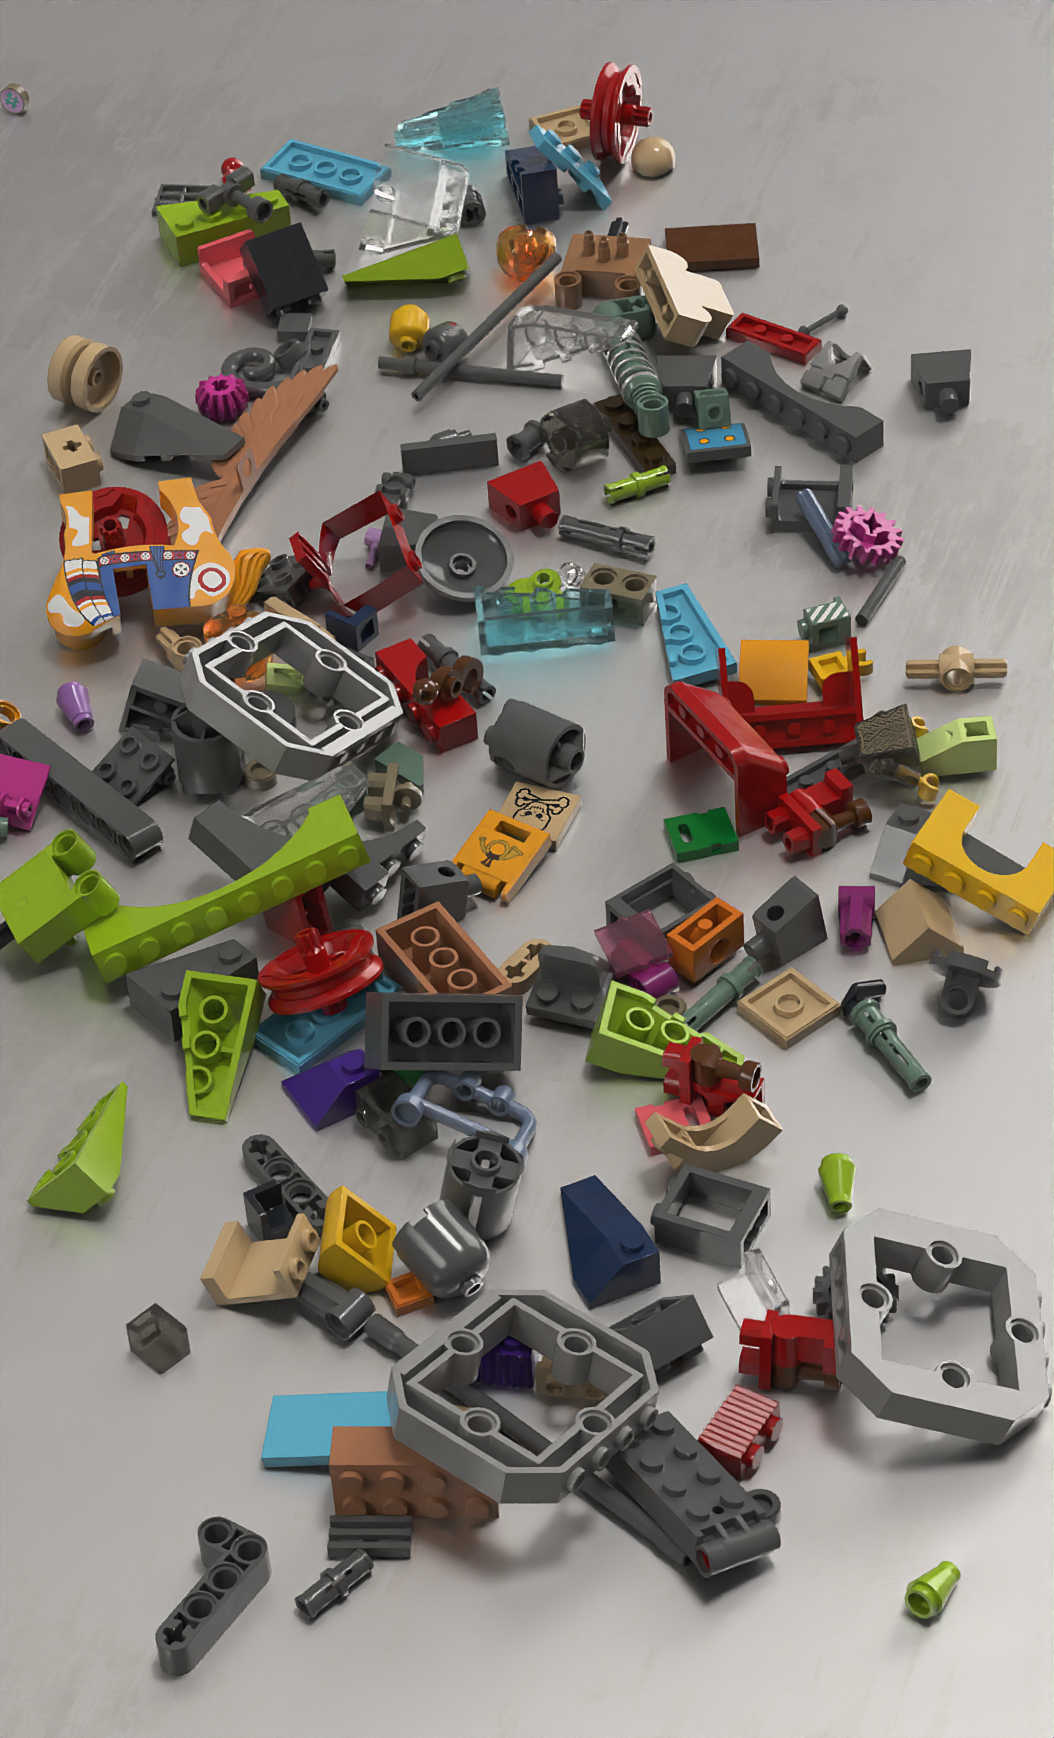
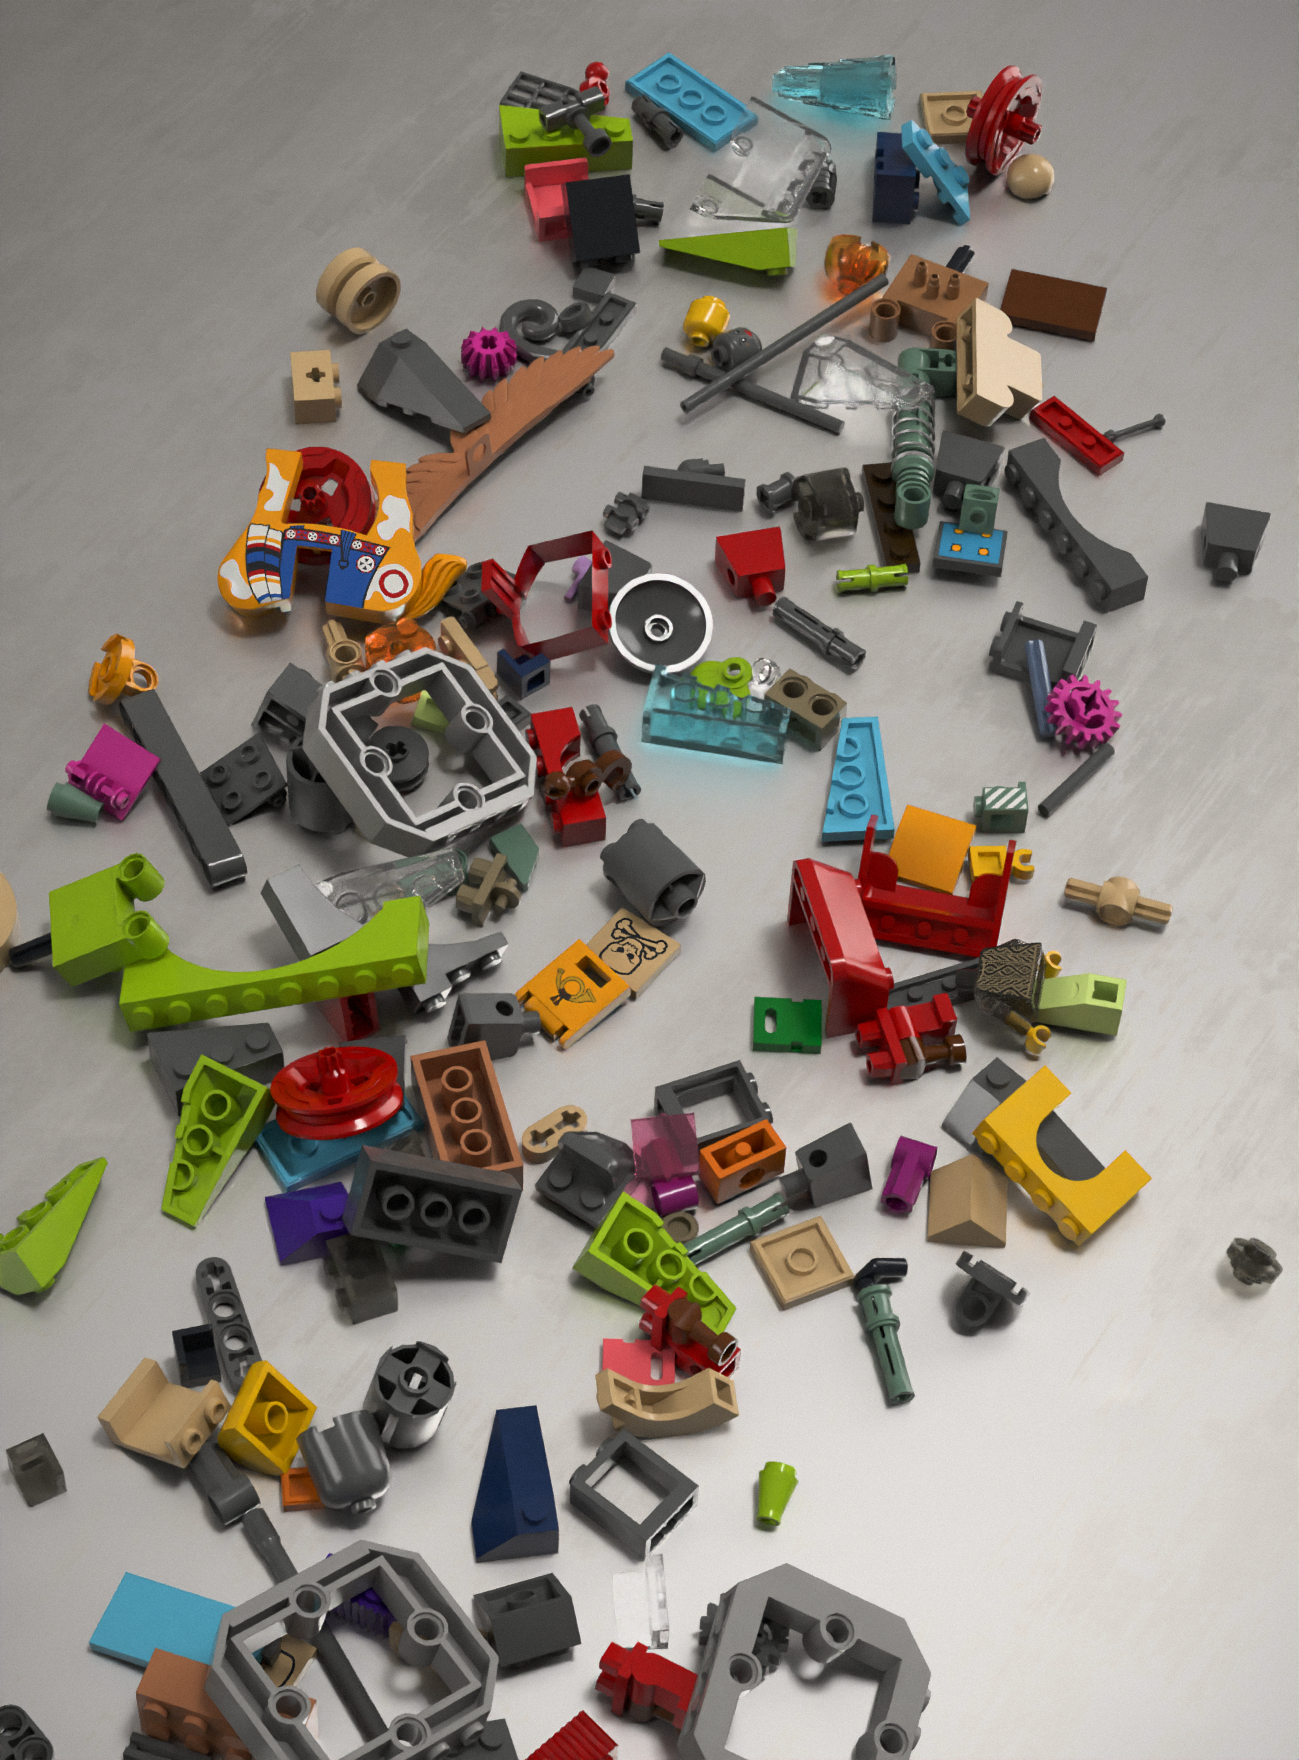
camera: 10 degrees right, 10 degrees up
medium lavender cone [56,681,94,732] -> none
sand blue bar [391,1070,537,1167] -> none
light grey piece [800,341,873,402] -> none

